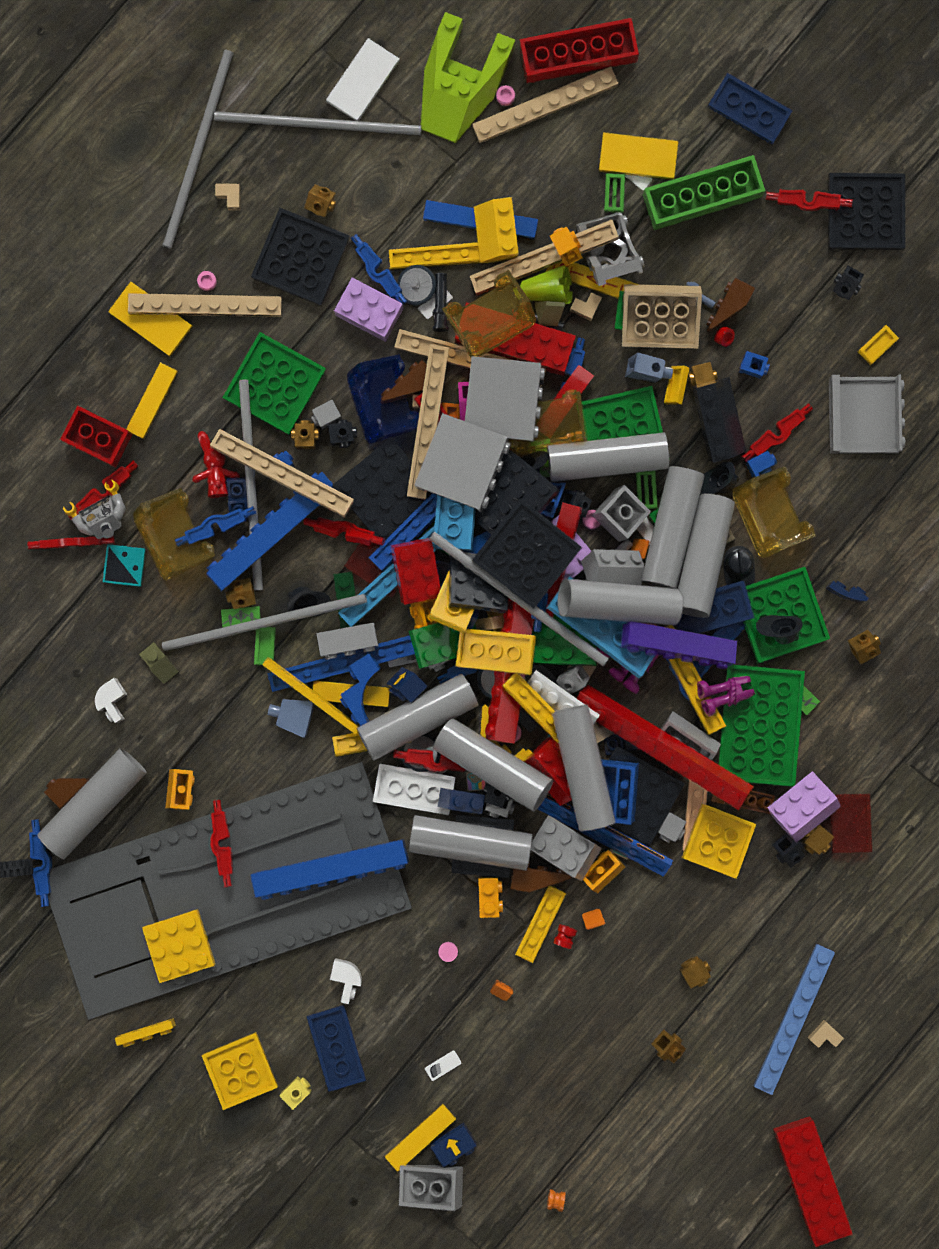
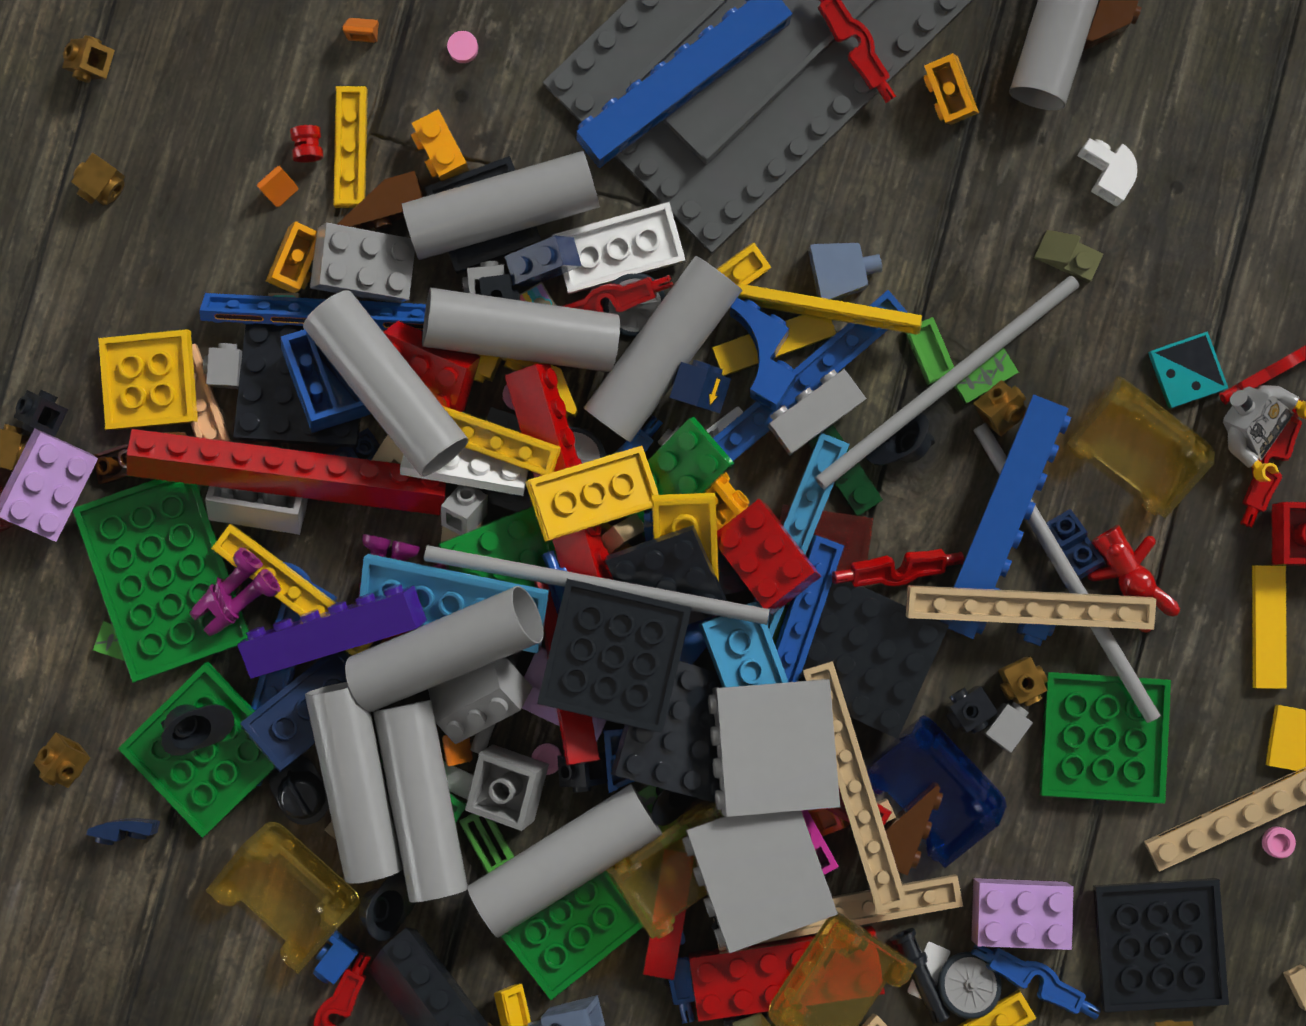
camera: 150 degrees right, 0 degrees up
blue piece [175,506,256,547] -> none

